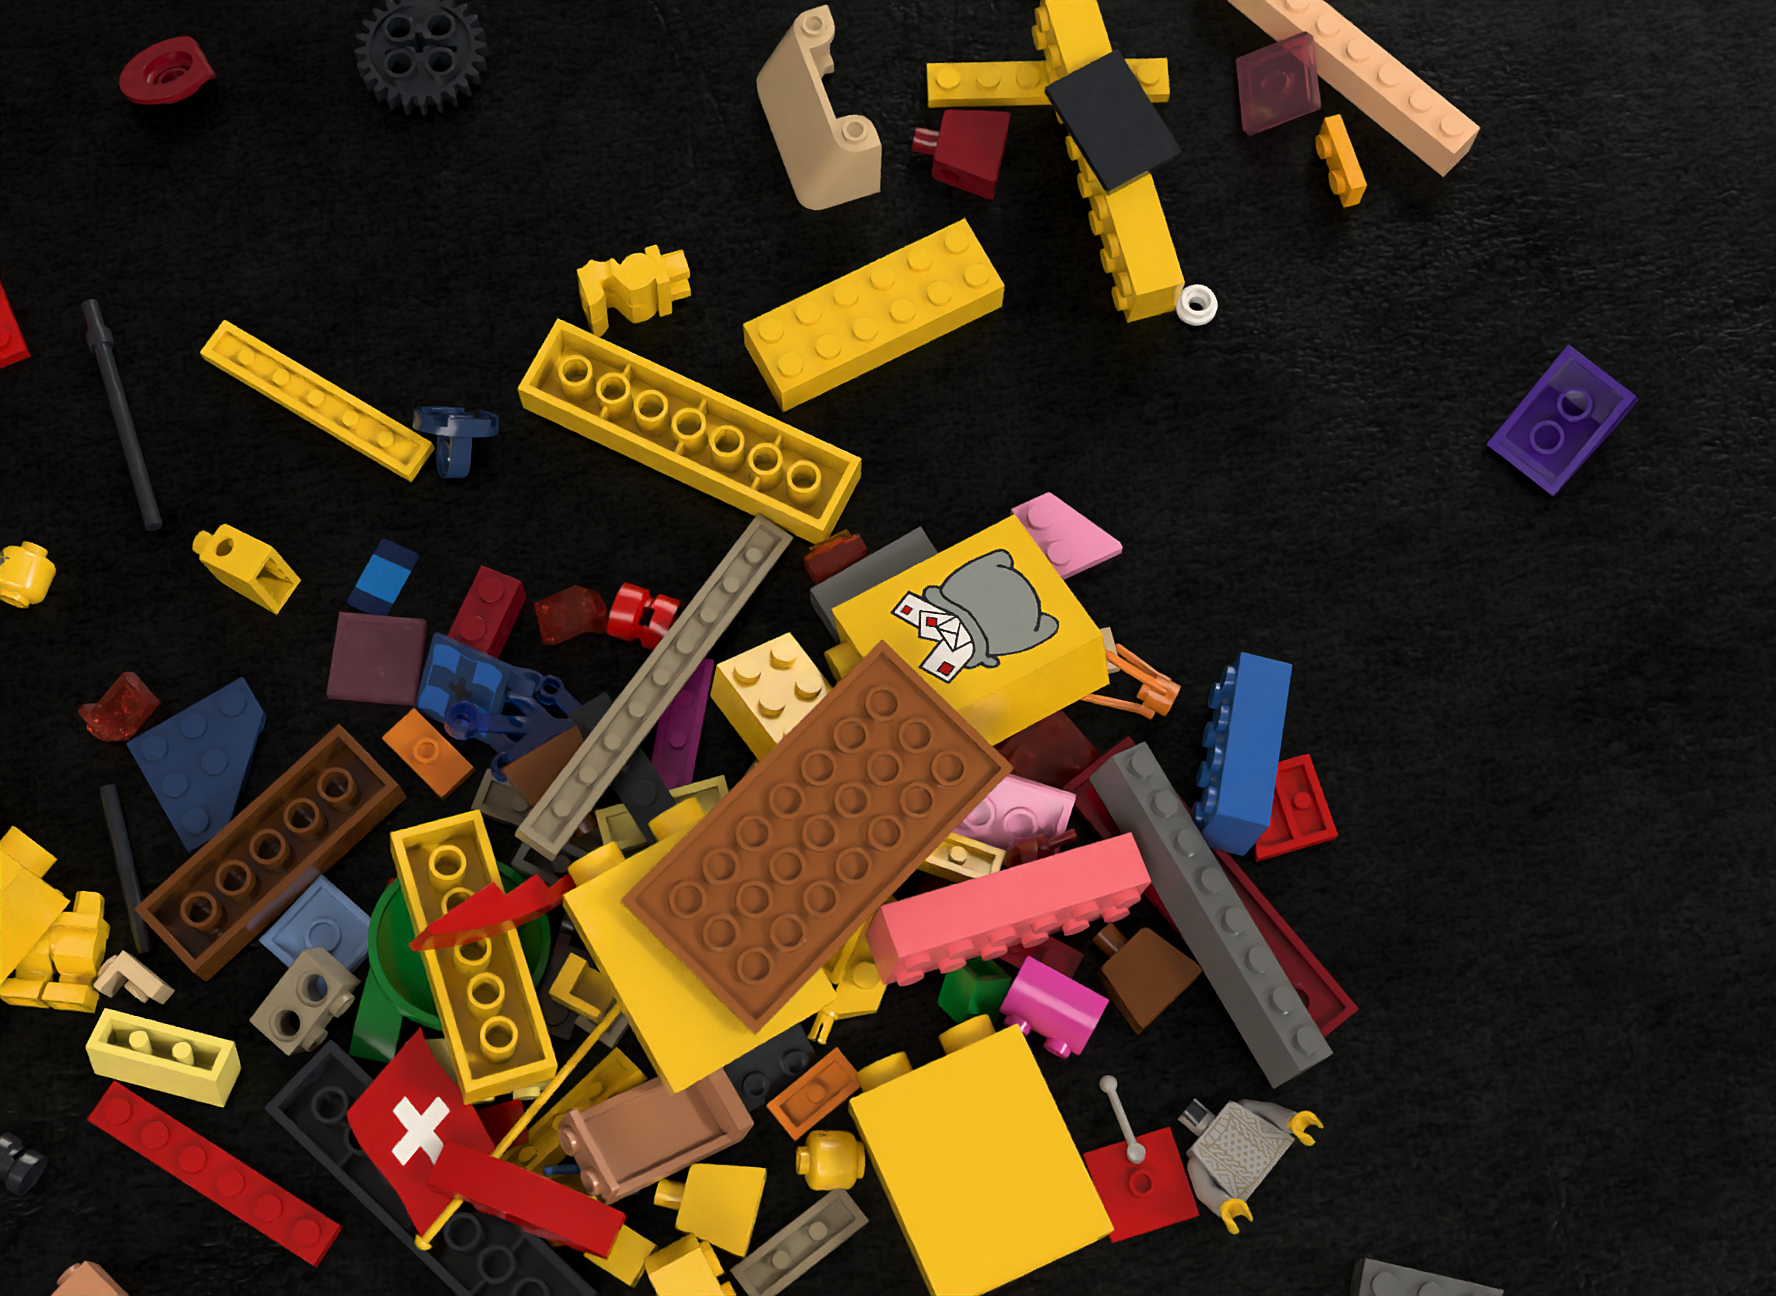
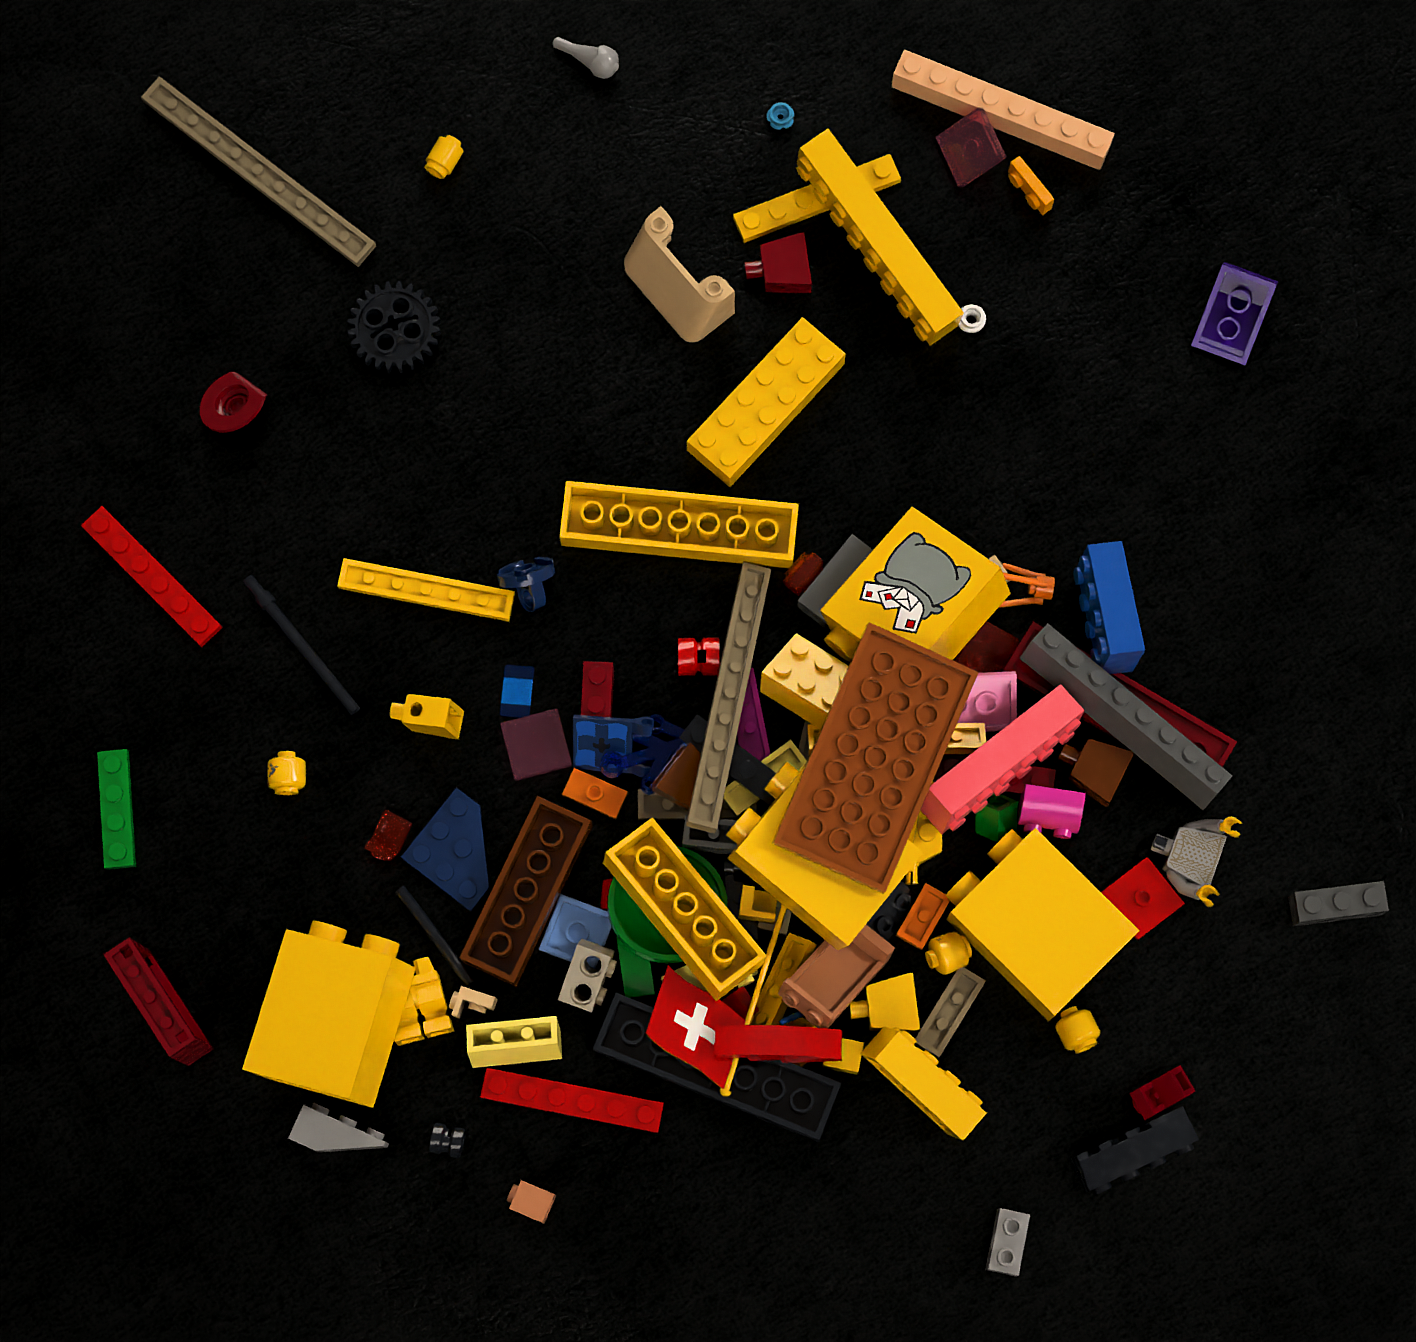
camera: 15 degrees left, 5 degrees up
red slope [408,873,577,952] -> none
clear red bracket [534,585,607,646] -> none
yellow hips [577,245,691,337] -> none
dark red piece [1004,828,1078,869] -> none
bright pink wing [1010,492,1123,580] -> none
black tile [1044,49,1182,196] -> none
light grey hinge [1099,1075,1145,1164] -> none
red wing [1253,753,1338,862] -> none

